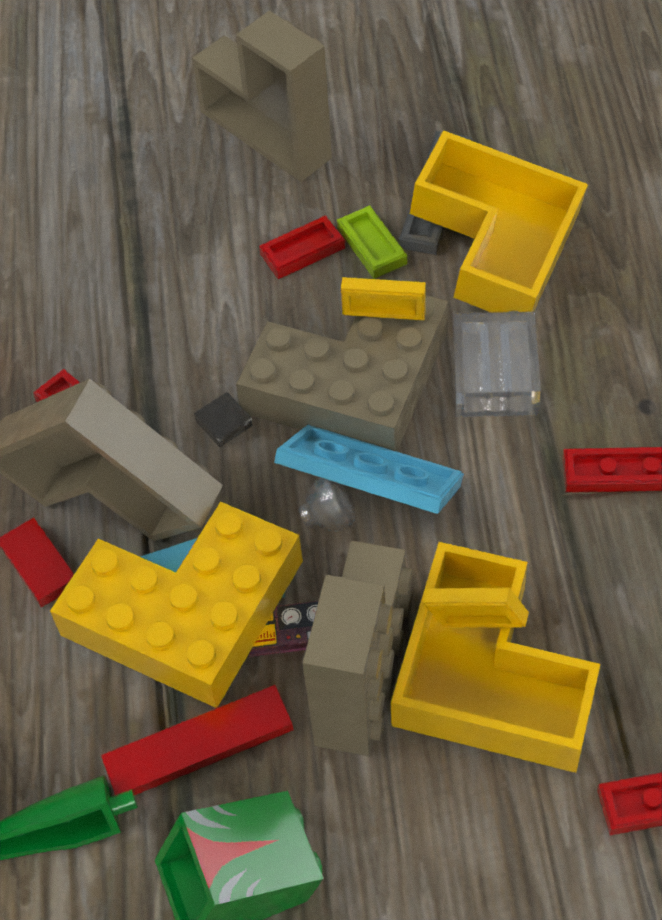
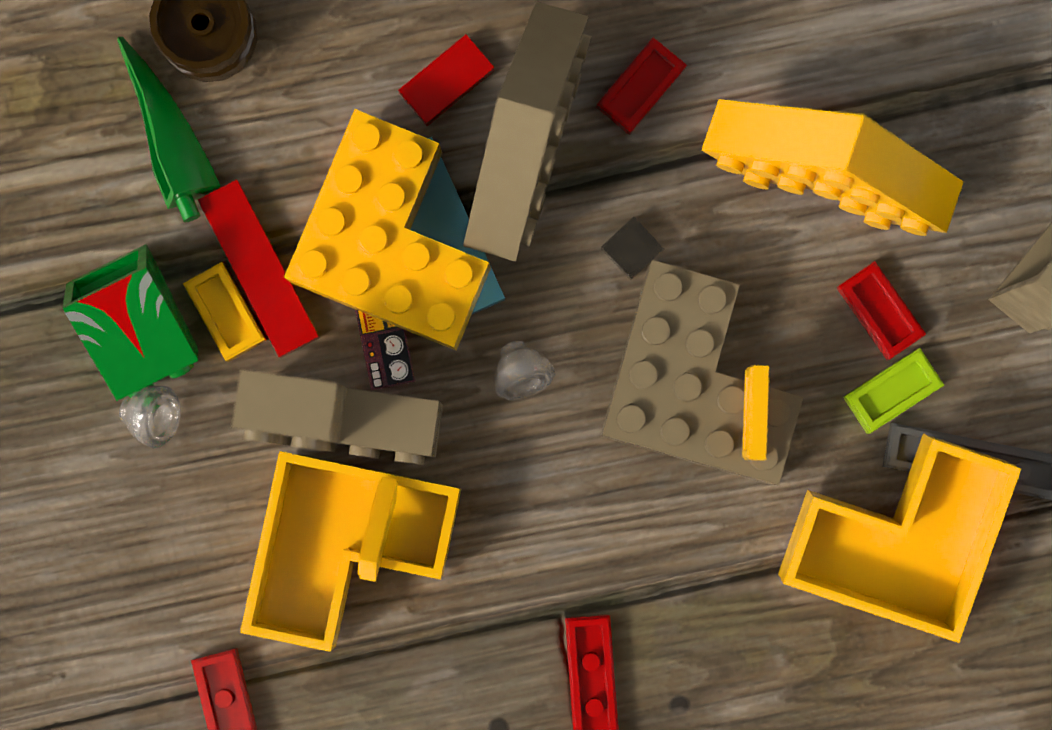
camera: 80 degrees right, 30 degrees up
medium azure tile [274,425,464,514] -> none
clear brick [452,311,541,417] -> none
none -> clear brick [119,385,181,448]
none -> yellow tile [183,262,267,362]
none -> yellow piece [701,99,964,236]

